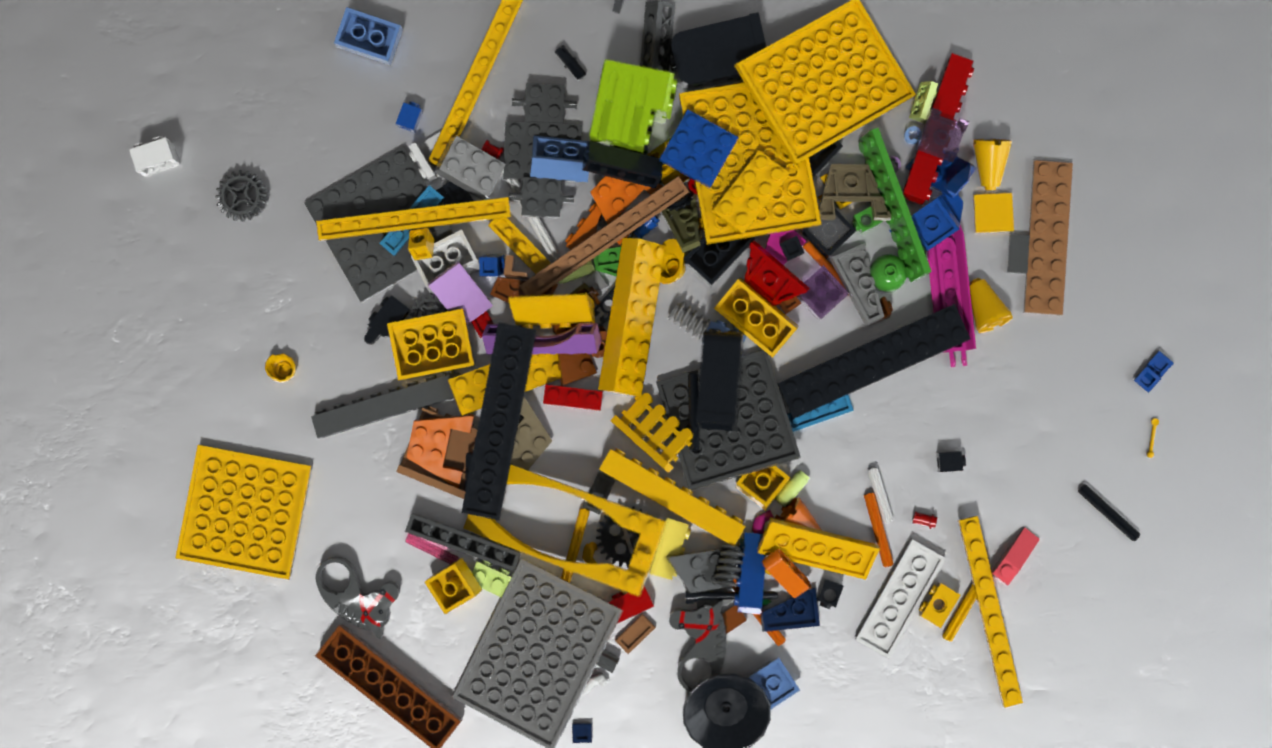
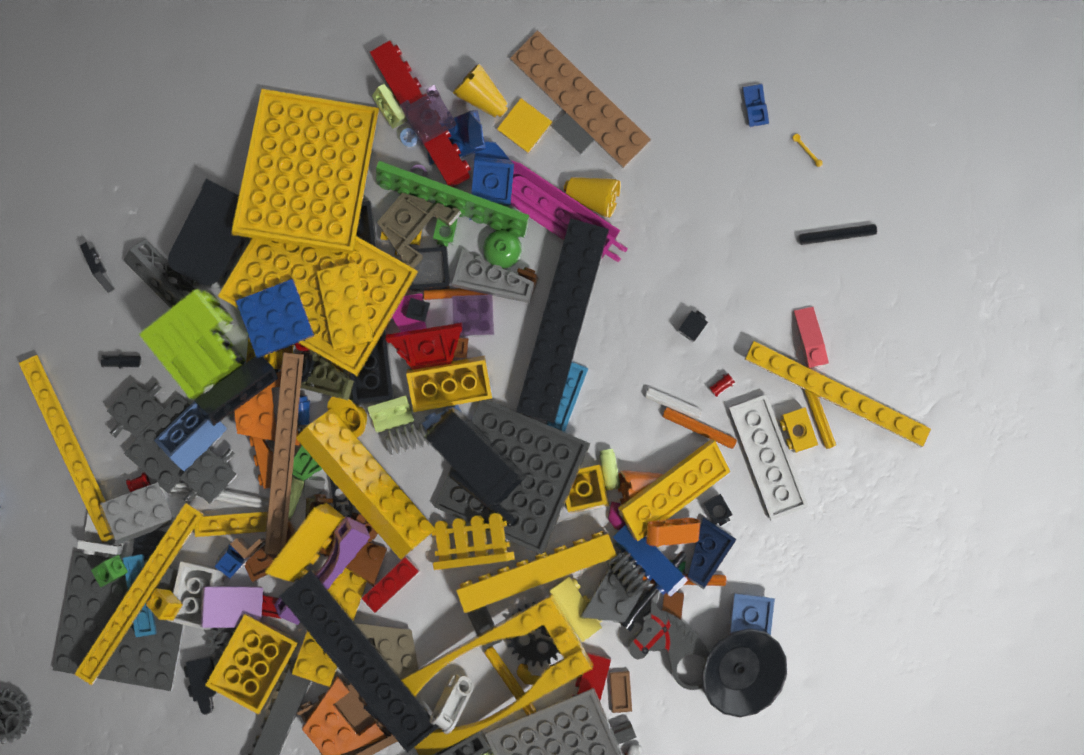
camera: 50 degrees left, 0 degrees up
blue brick [396,101,423,133] -> none
none -> bright green brick [91,555,128,588]
none -> yellowish green bracket [368,396,414,433]
none -> white piece [430,675,474,734]

